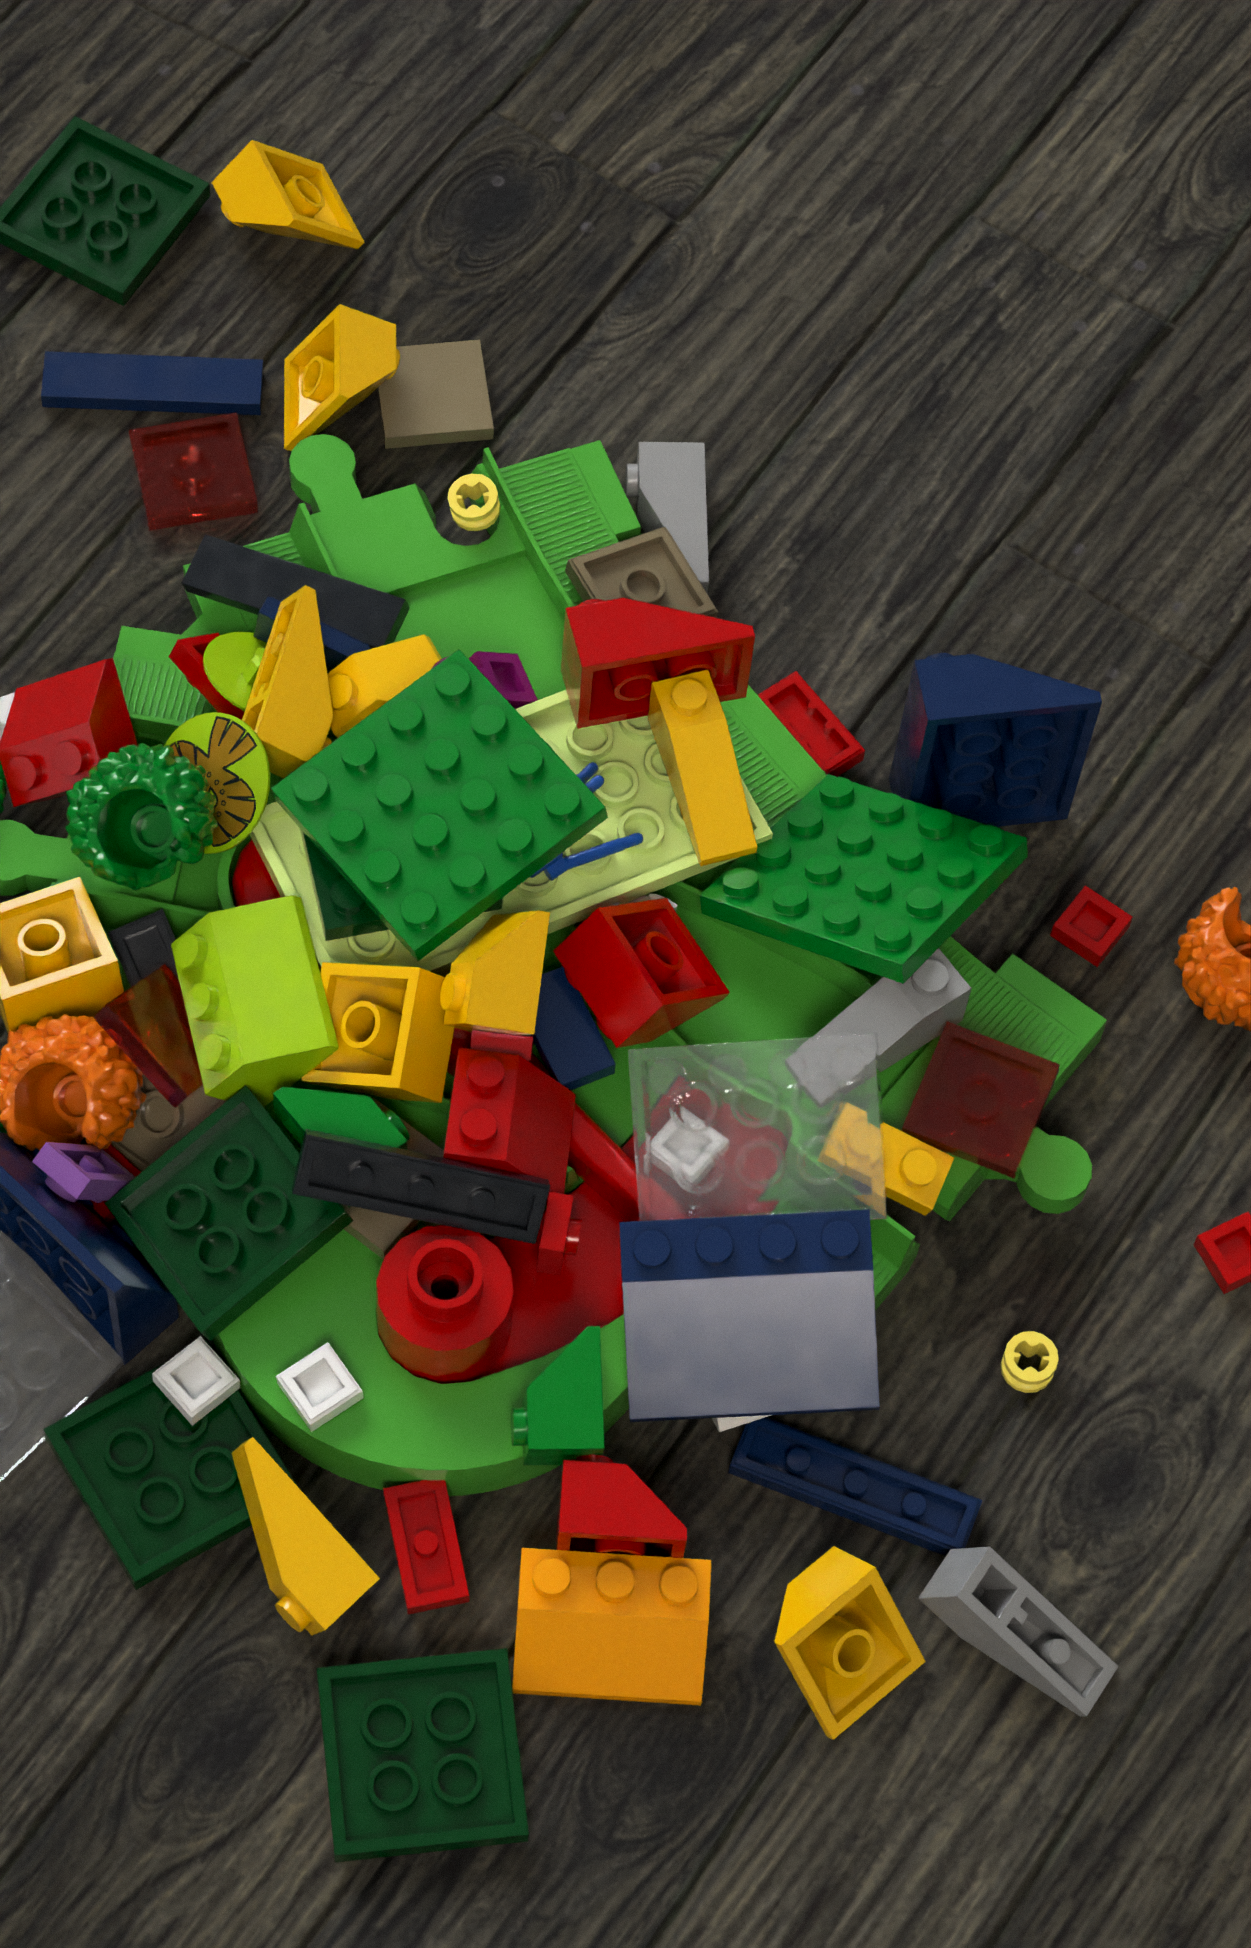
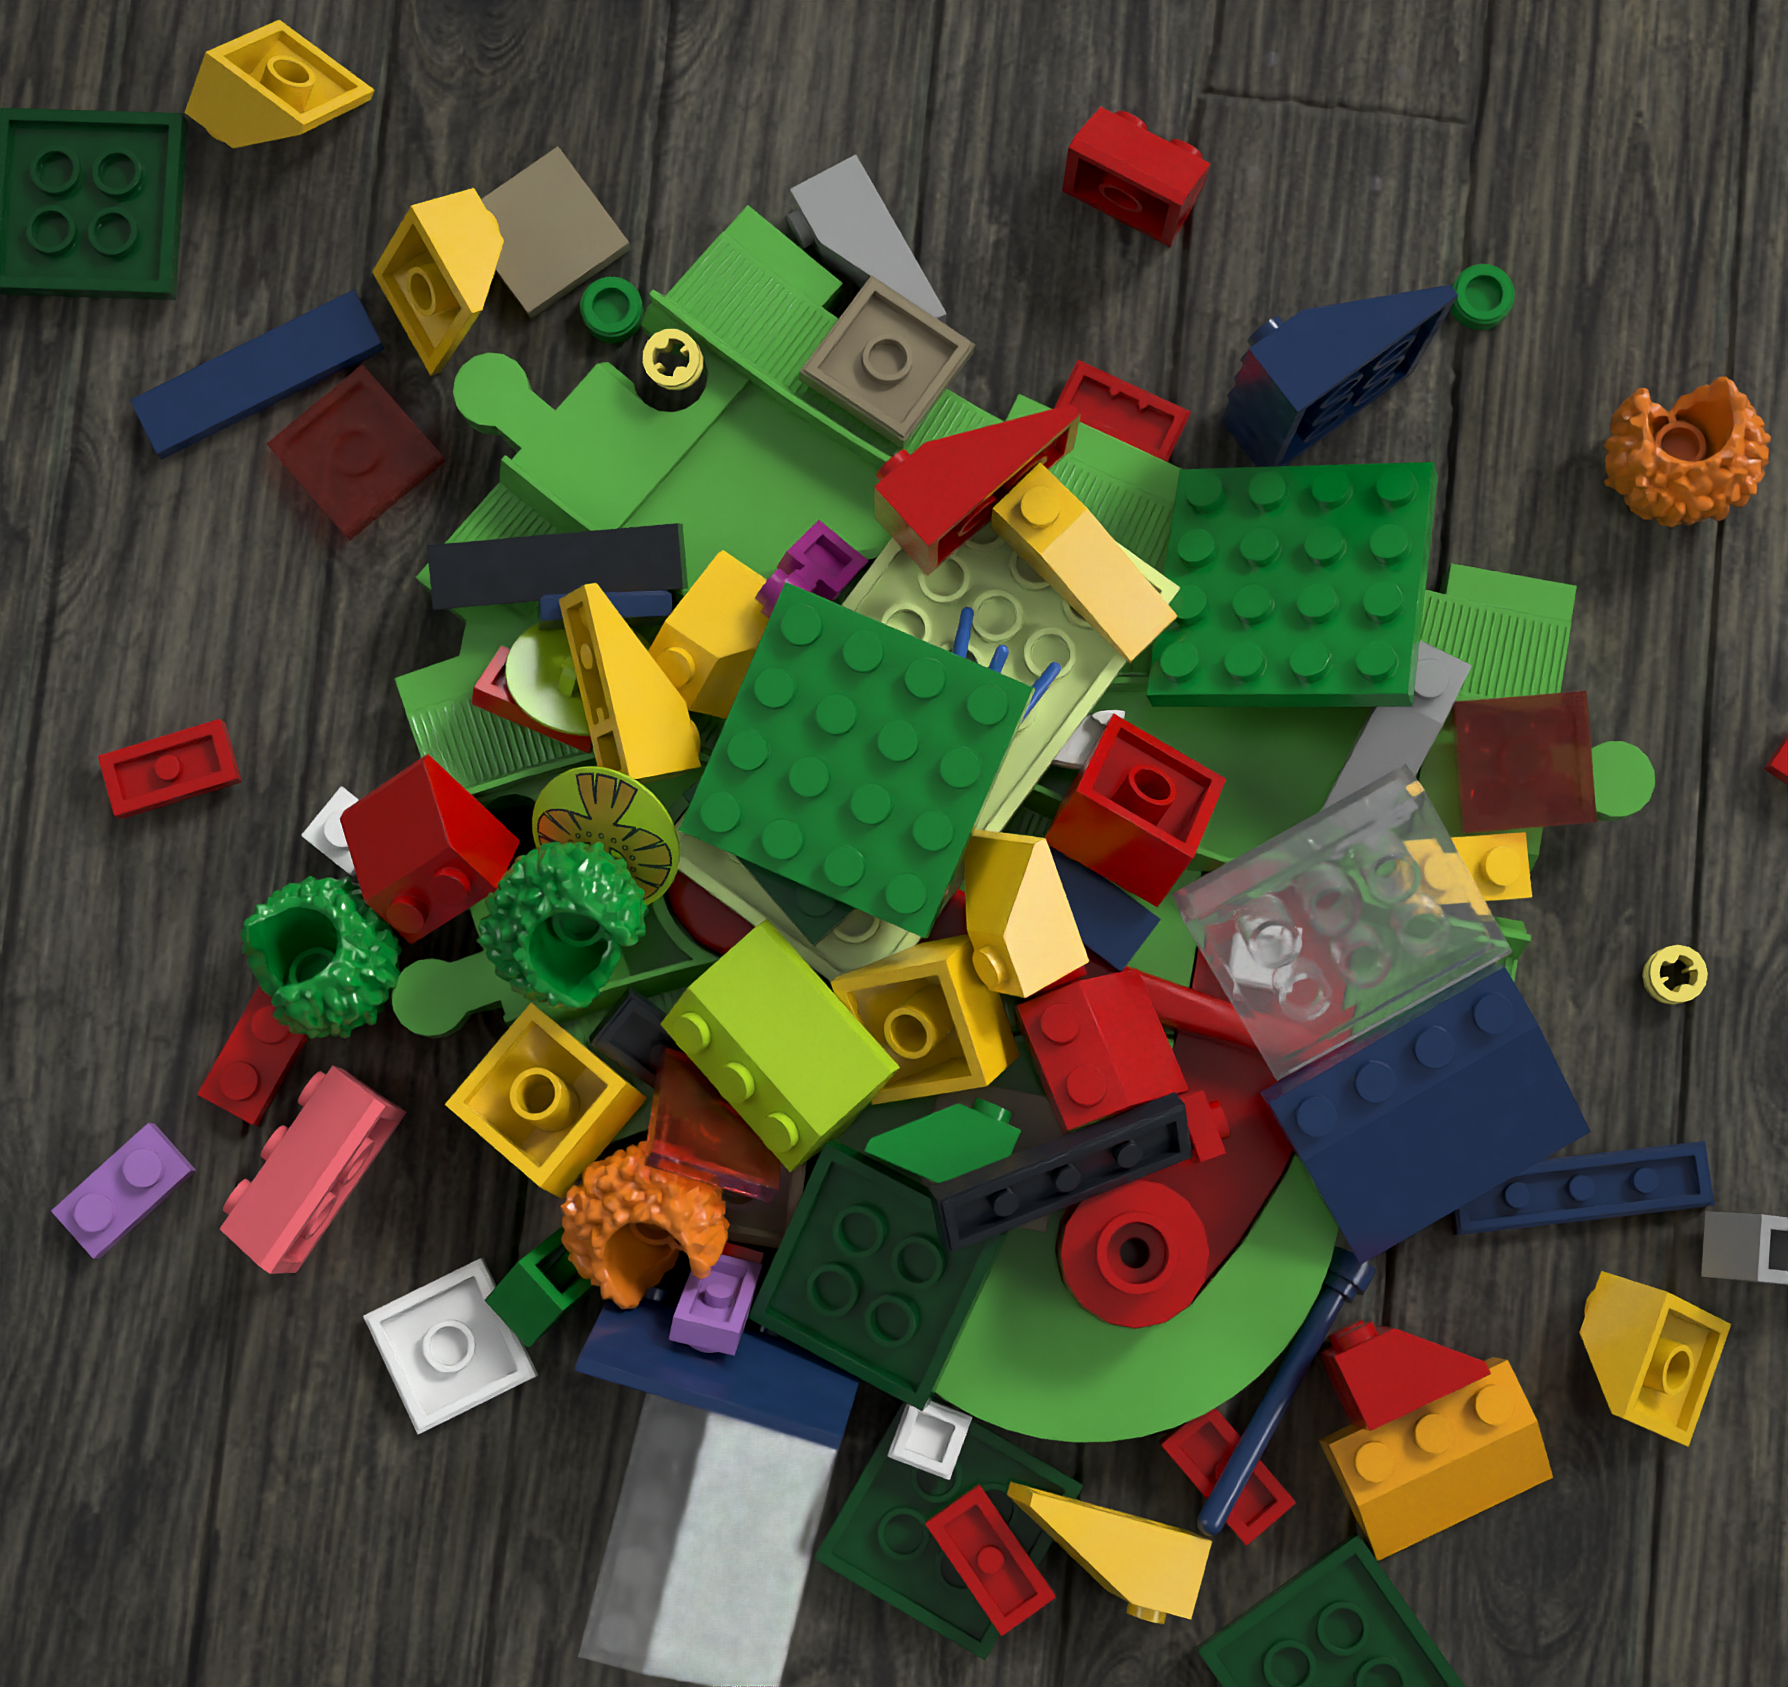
camera: 20 degrees left, 20 degrees up
white tile [276,1342,364,1432] -> none
green slope [511,1326,605,1466] -> none
red plate [1050,885,1133,967] -> none
none -> green tile [580,277,644,343]
none -> red plate [925,1484,1056,1636]
none -> red slope [1062,106,1211,248]
none -> dark blue piece [1197,1246,1376,1536]
none -> green tile [1450,264,1515,330]

